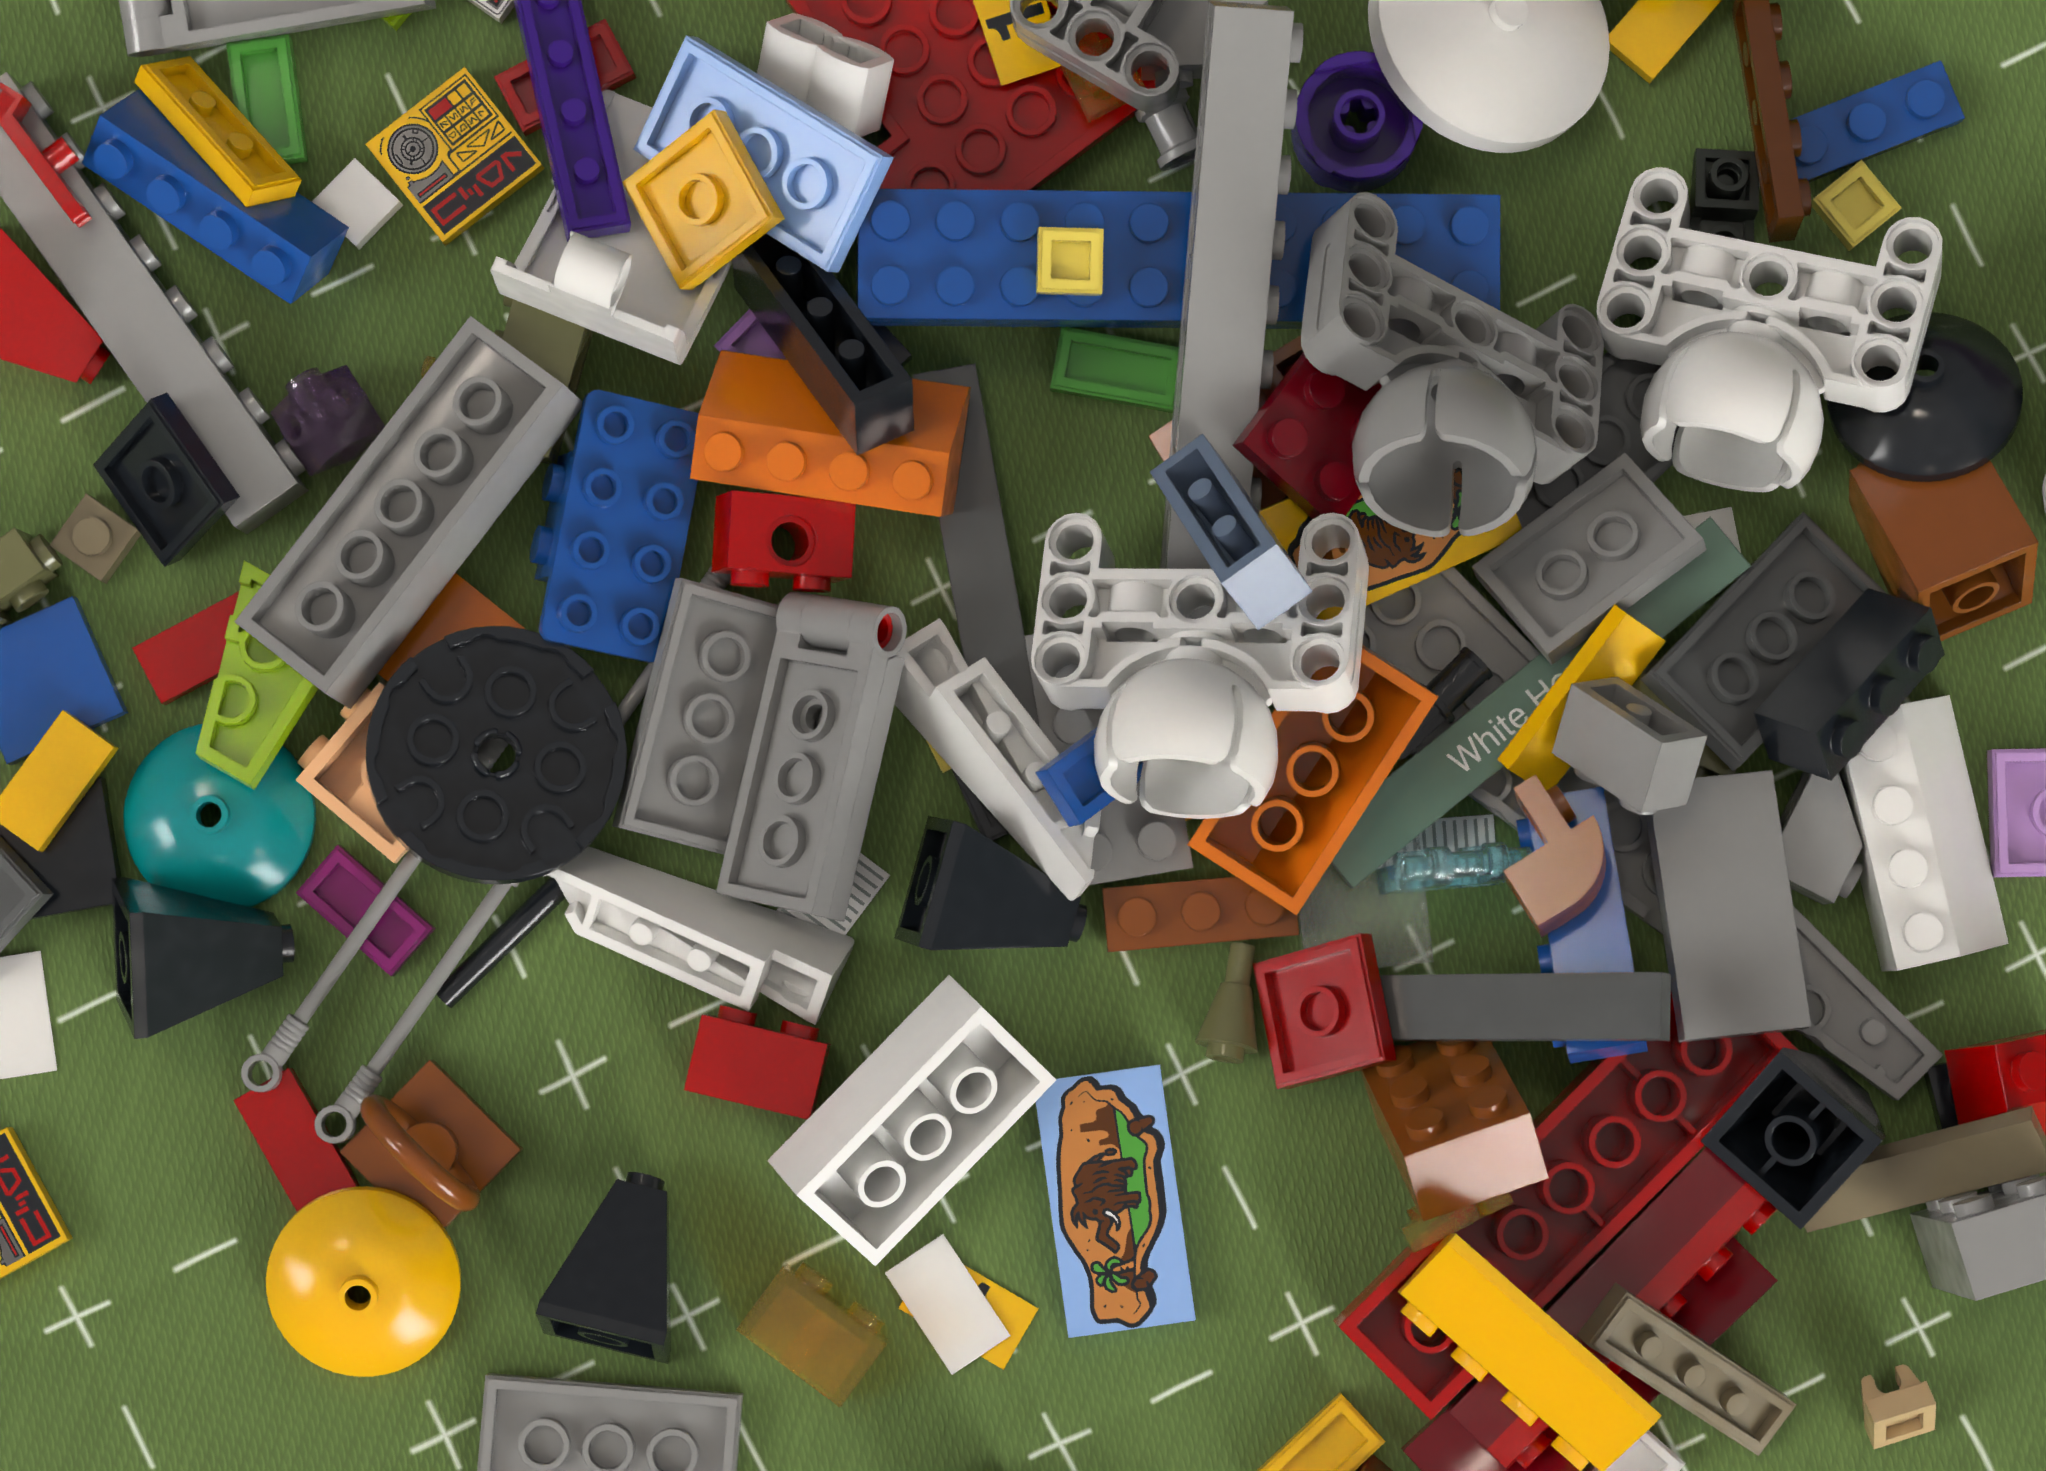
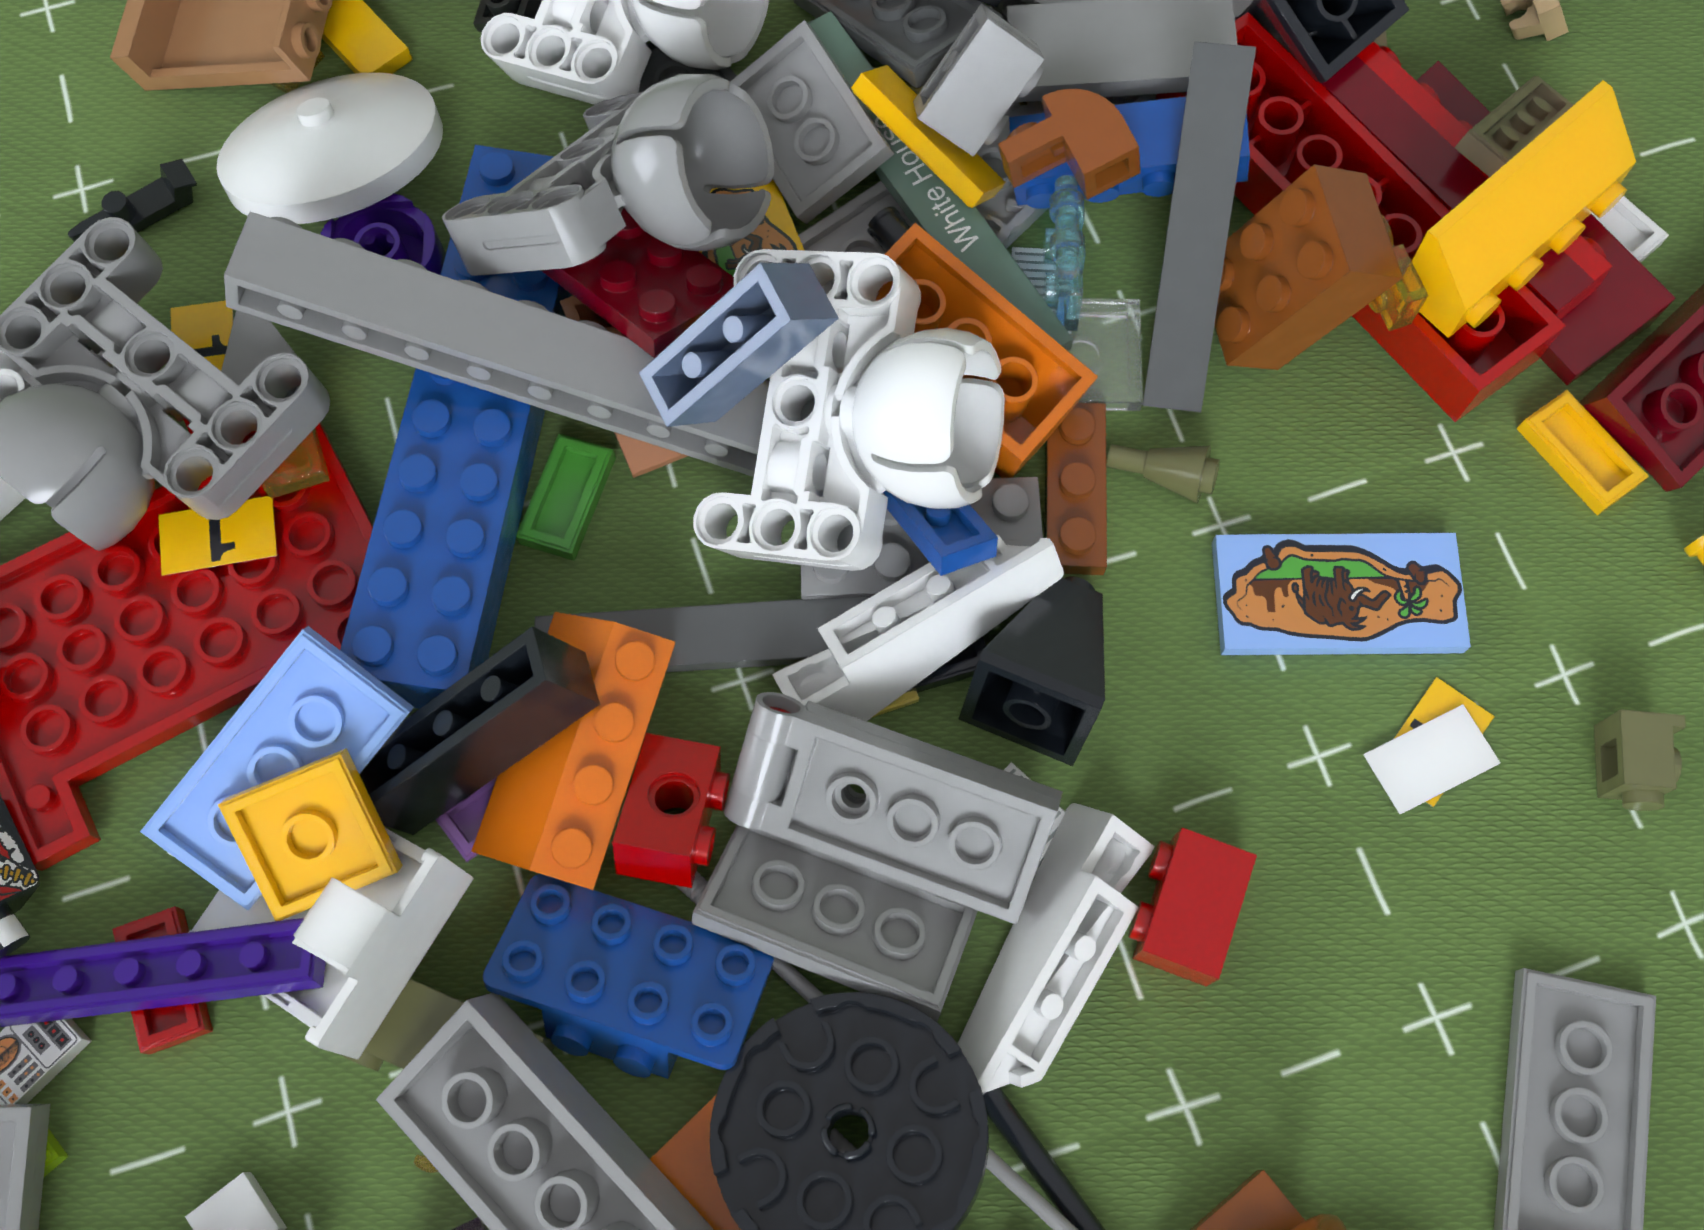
camera: 85 degrees left, 15 degrees down
tile [365,67,545,246] -> none
black slope [536,1172,671,1364] -> none
clear yellow brick [736,1262,889,1407] -> none
white brick [757,13,894,137] -> none
white brick [767,975,1056,1266] -> none
light yellow tile [1036,227,1104,296] -> none
light grey bush [1135,88,1197,171] -> none
red tile [1253,933,1397,1089] -> none

